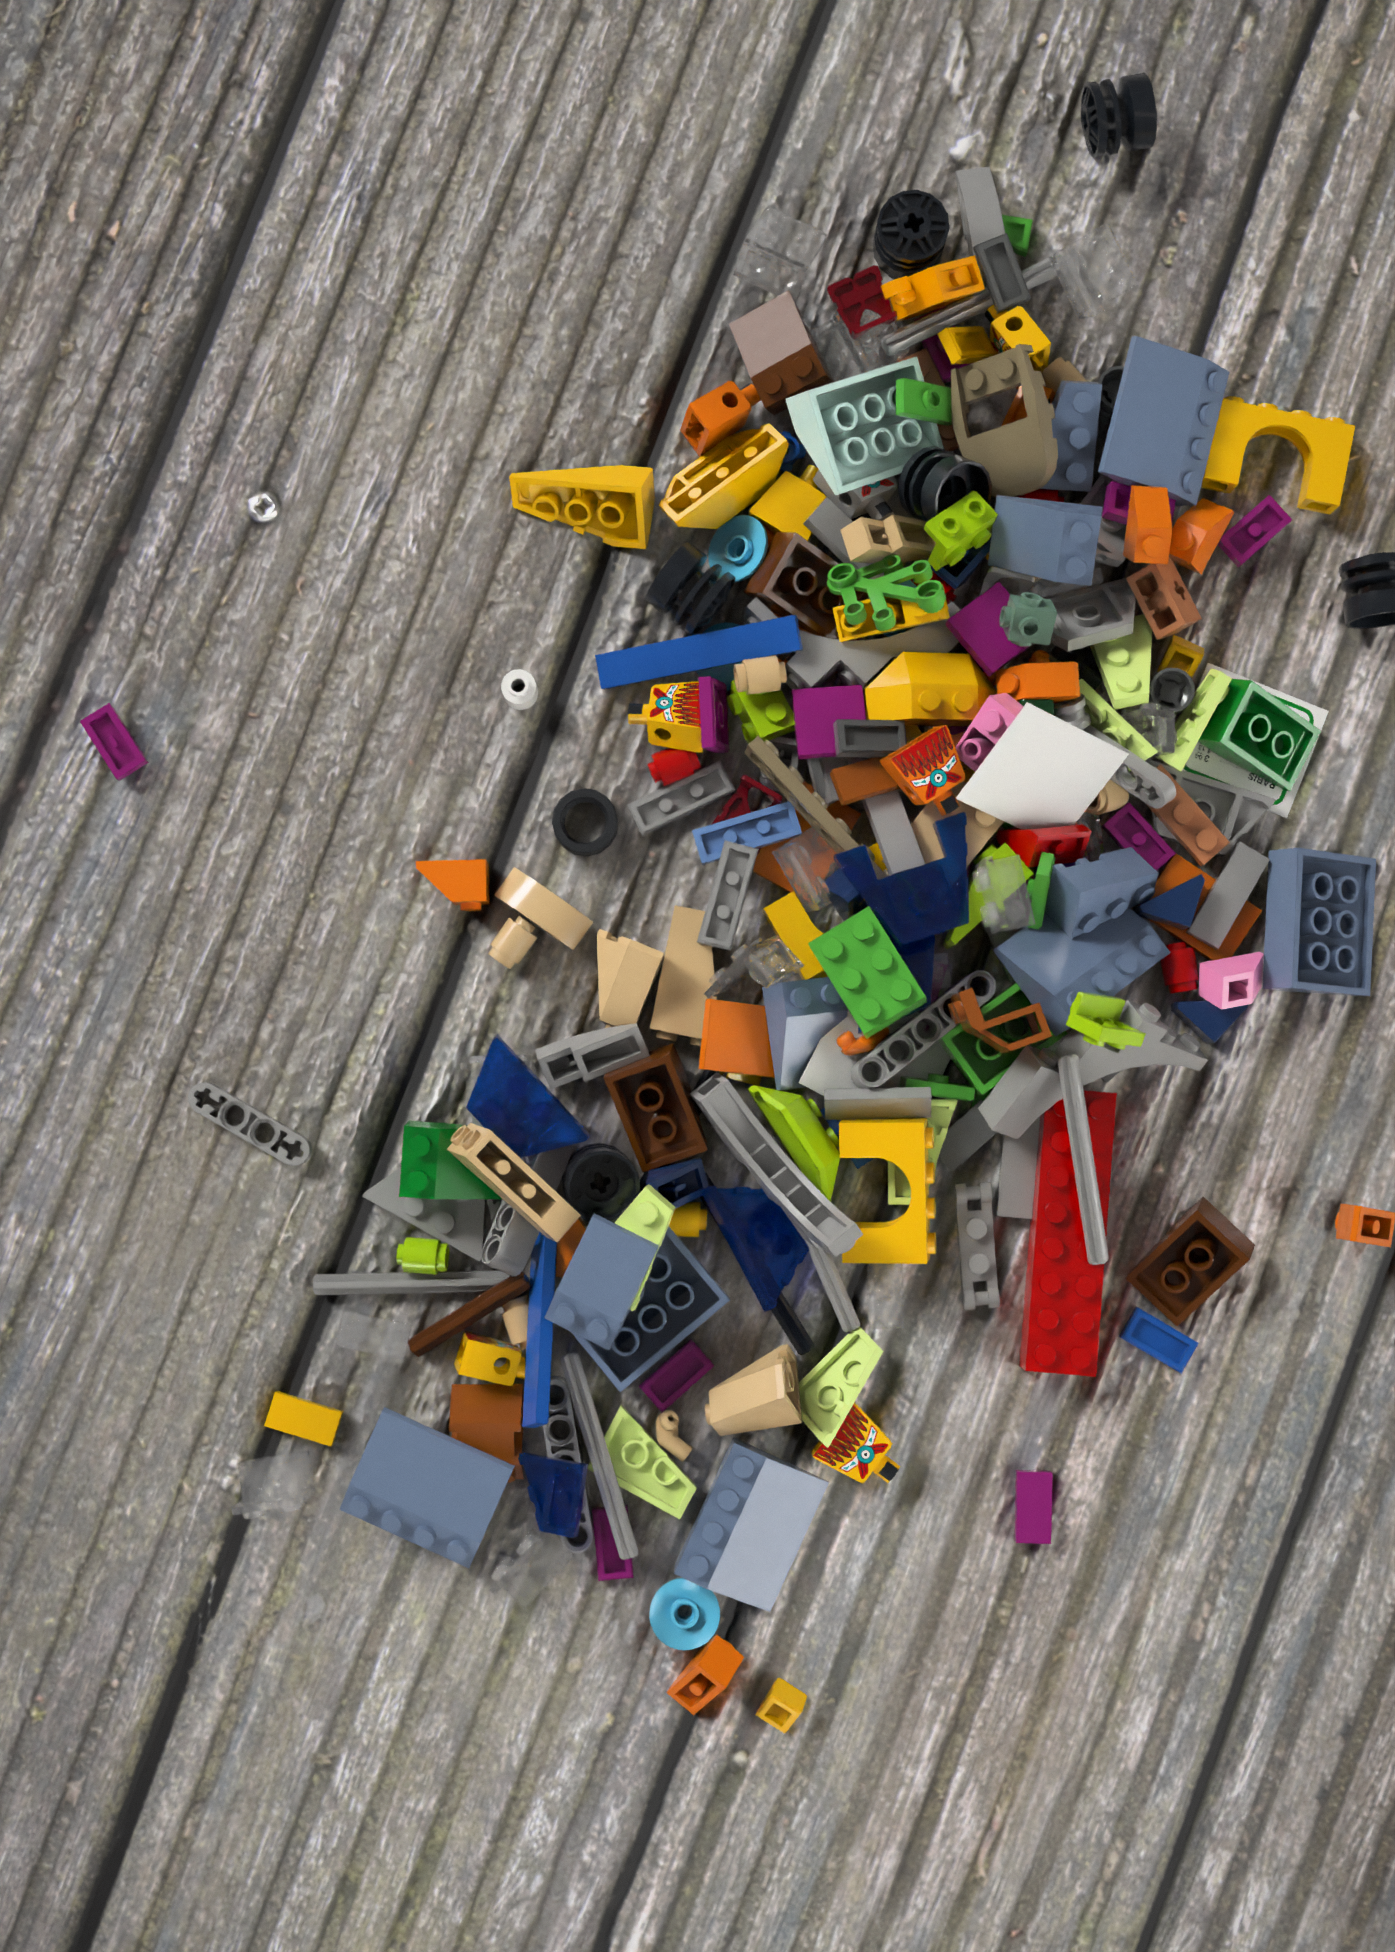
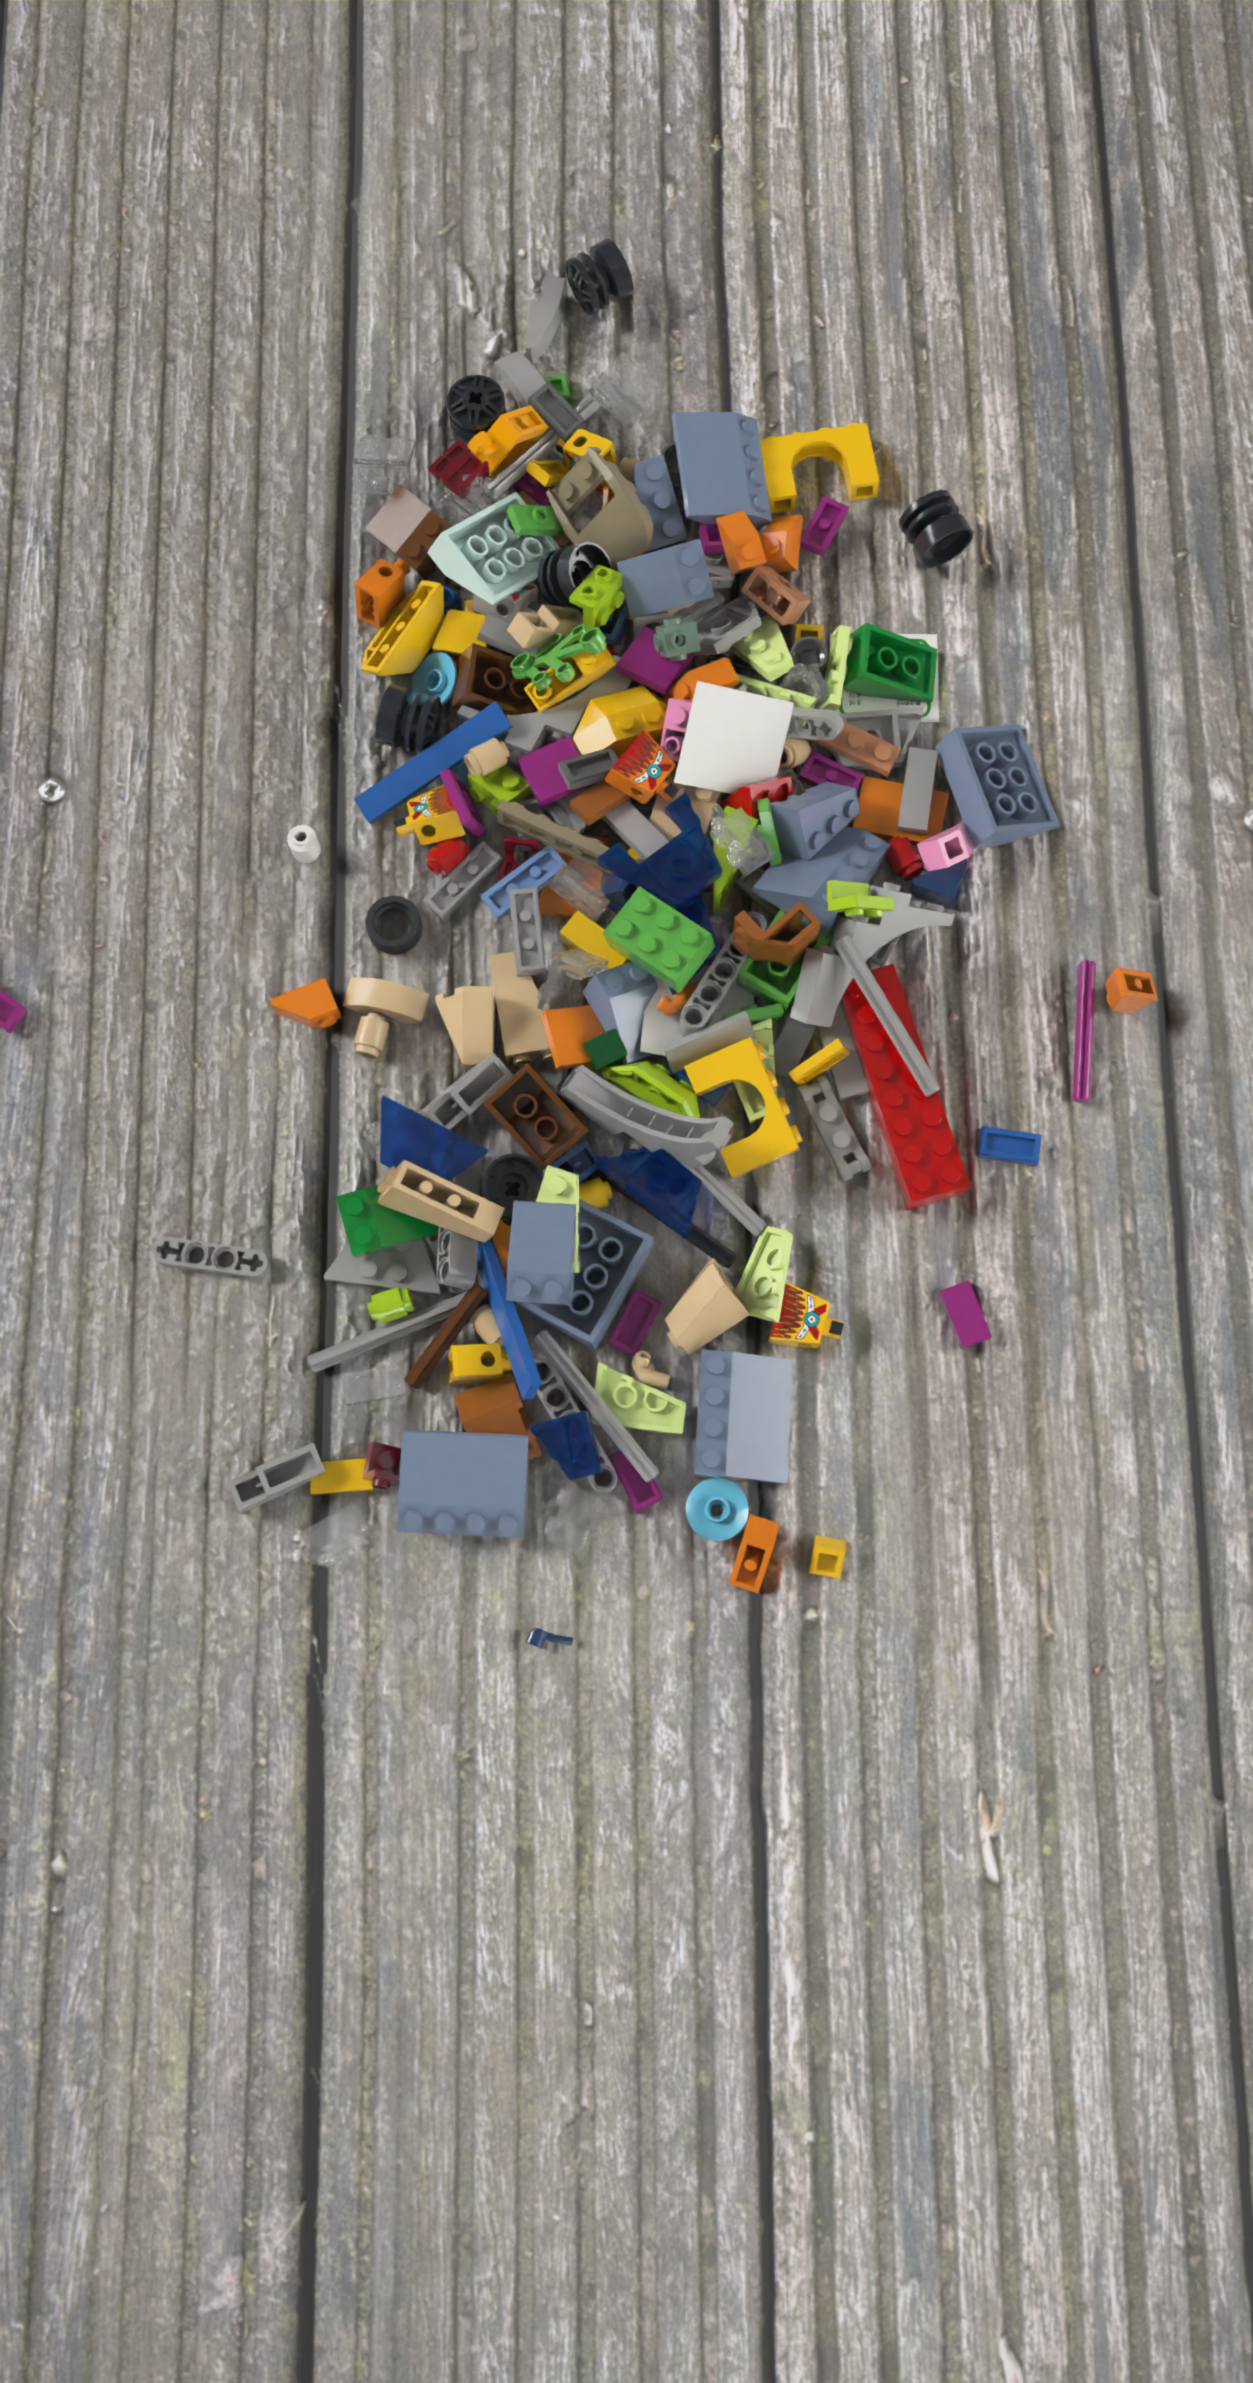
camera: 15 degrees left, 10 degrees down
yellow wedge [509,465,655,549] -> none
reddish brown slope [1125,1197,1255,1326] -> none
dark blue slope [1133,874,1205,930] -> none
none -> light grey slope [227,1443,326,1514]
none -> dark red bracket [362,1441,401,1490]
none -> light grey slope [525,277,566,365]
none -> dark blue hand [526,1628,573,1649]
none -> dark green slope [583,1028,628,1071]
none -> yellow tile [789,1038,850,1086]
none -> magenta axle [1072,960,1096,1103]

